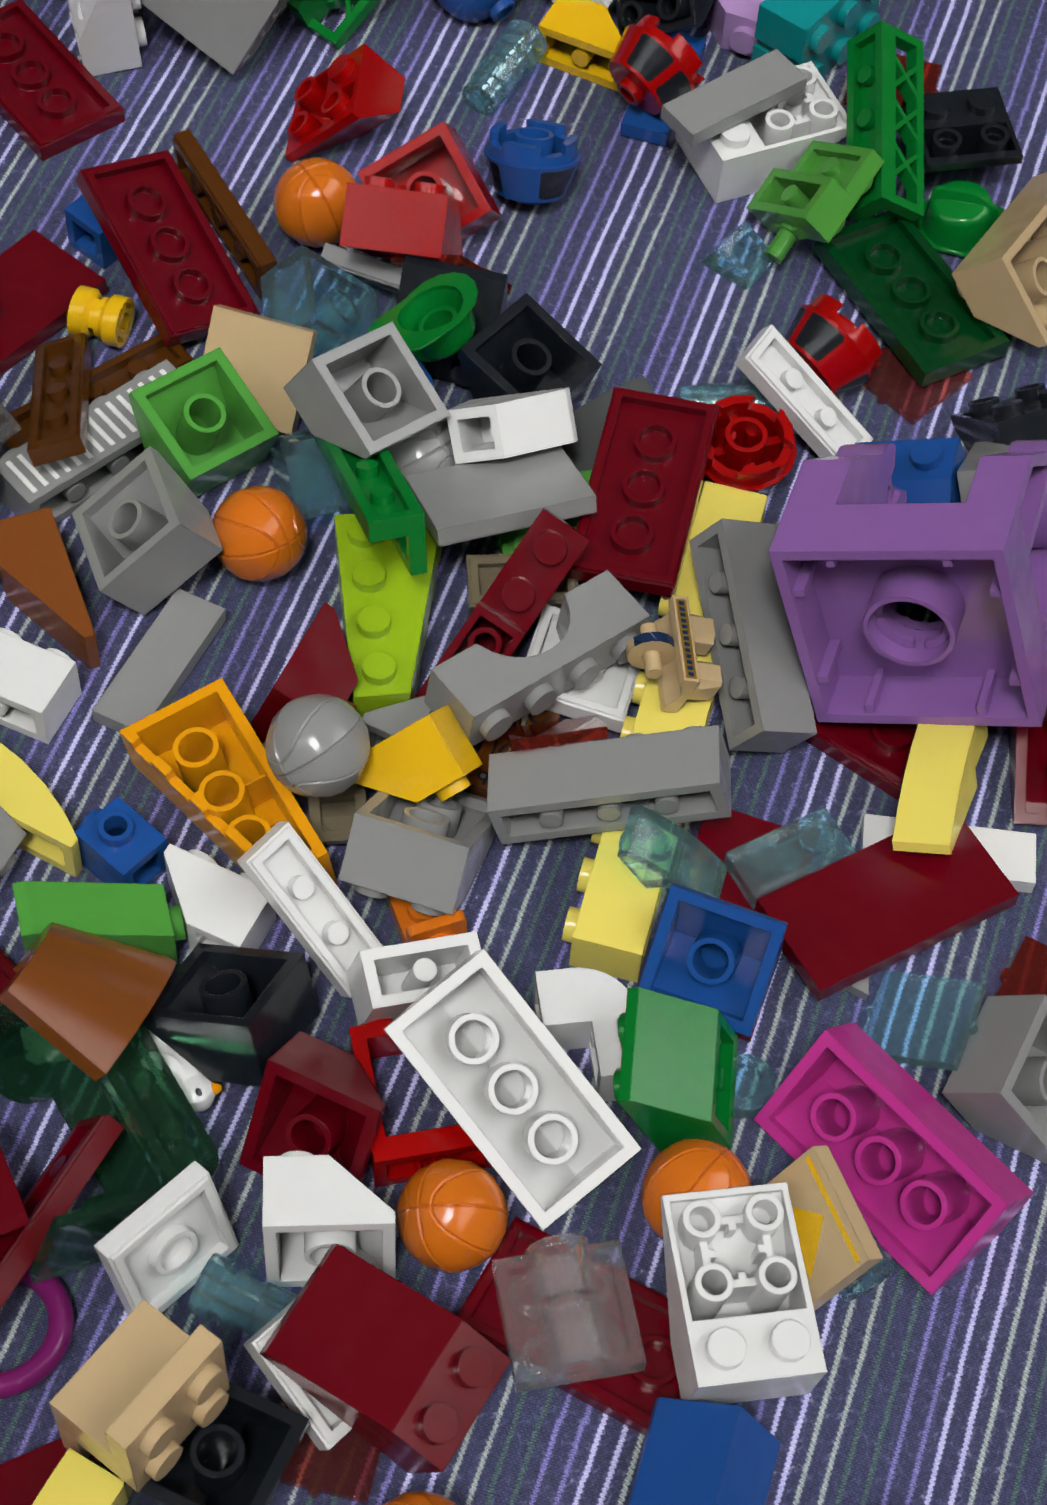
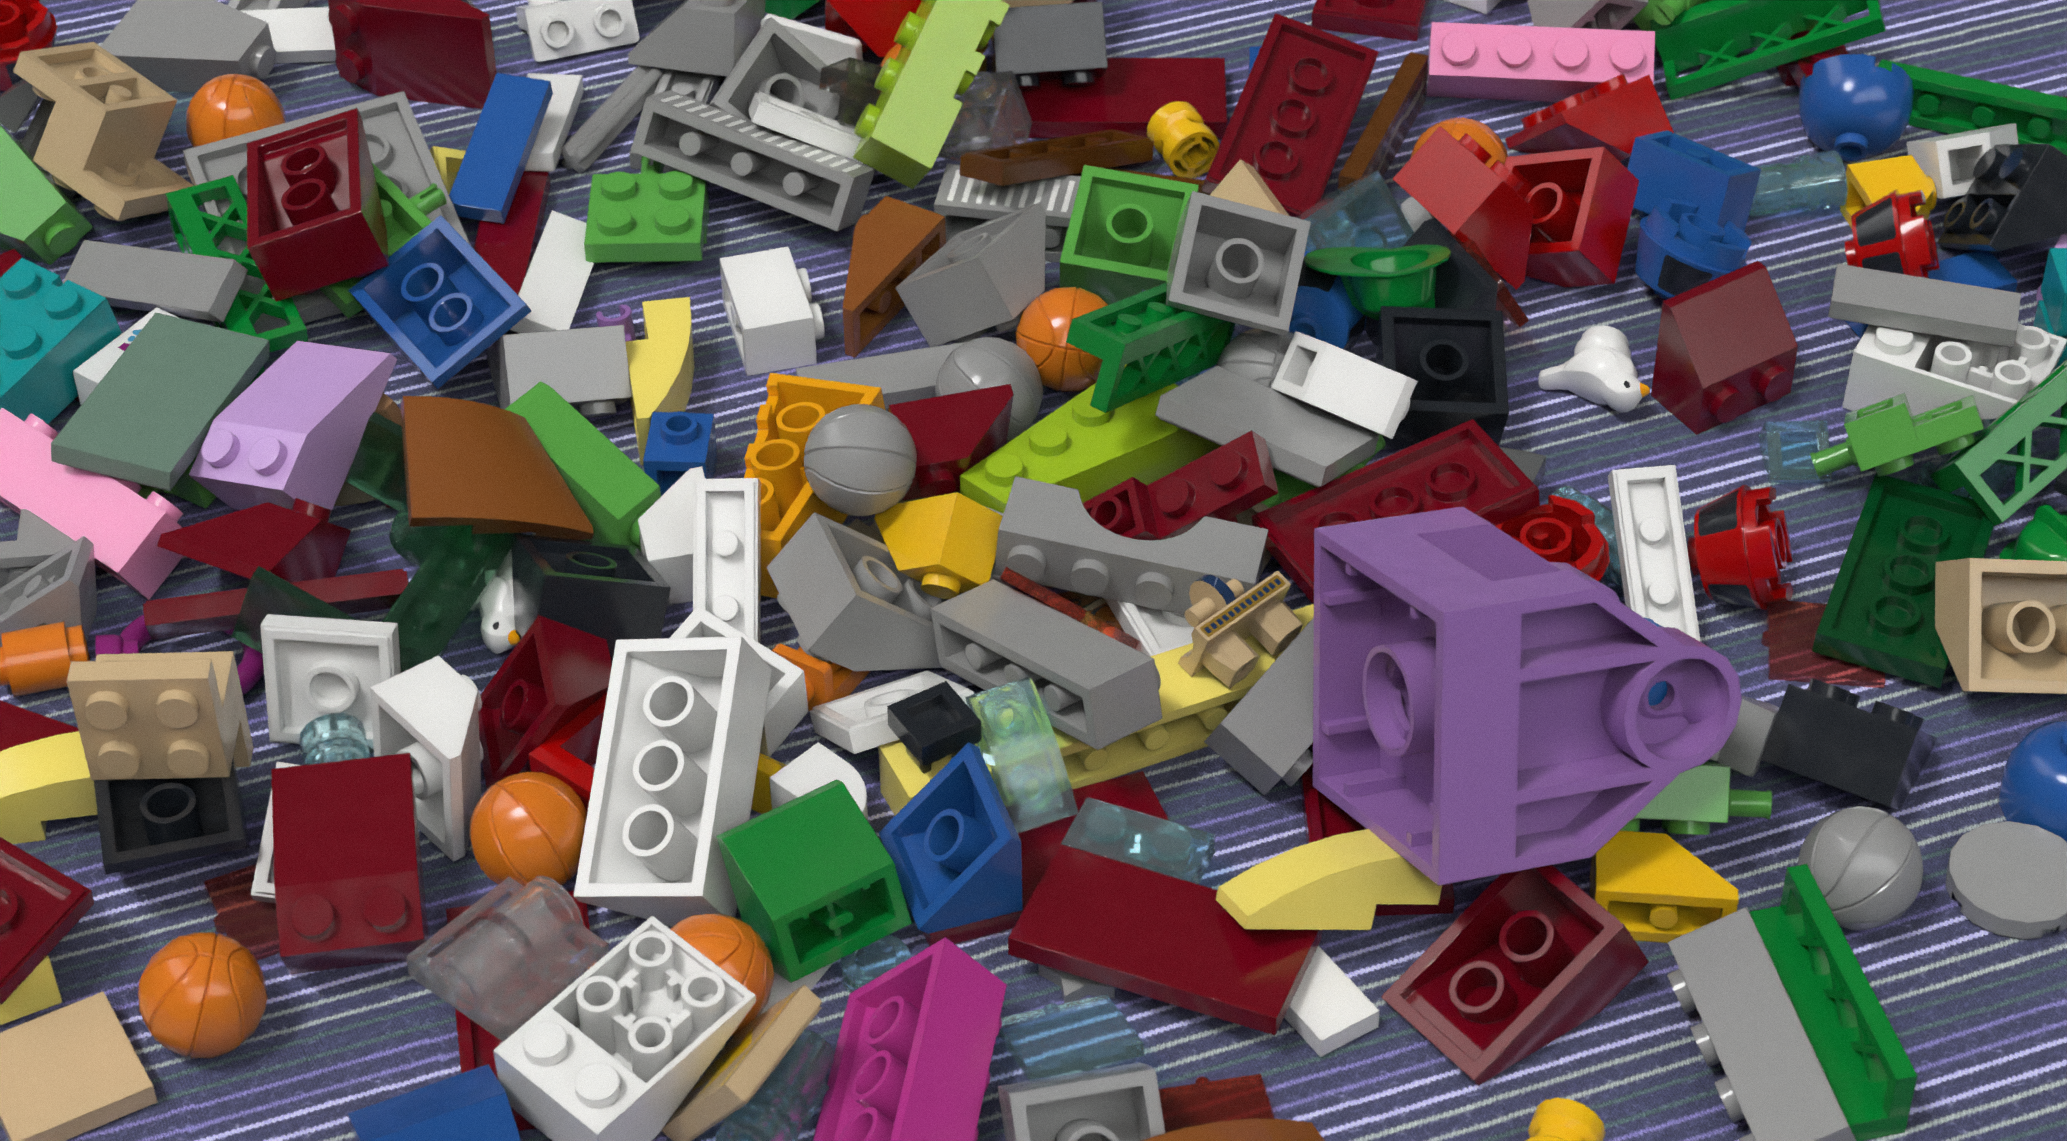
camera: 55 degrees right, 15 degrees down
none -> white tile [809,670,979,754]
none -> black tile [887,681,982,774]
none -> light grey piece [935,337,1043,441]
none -> bright pink brick [1427,22,1655,102]
none -> white animal [1538,326,1650,413]
none -> blue brick [1627,130,1761,232]
none -> dark red slope [1651,261,1798,435]

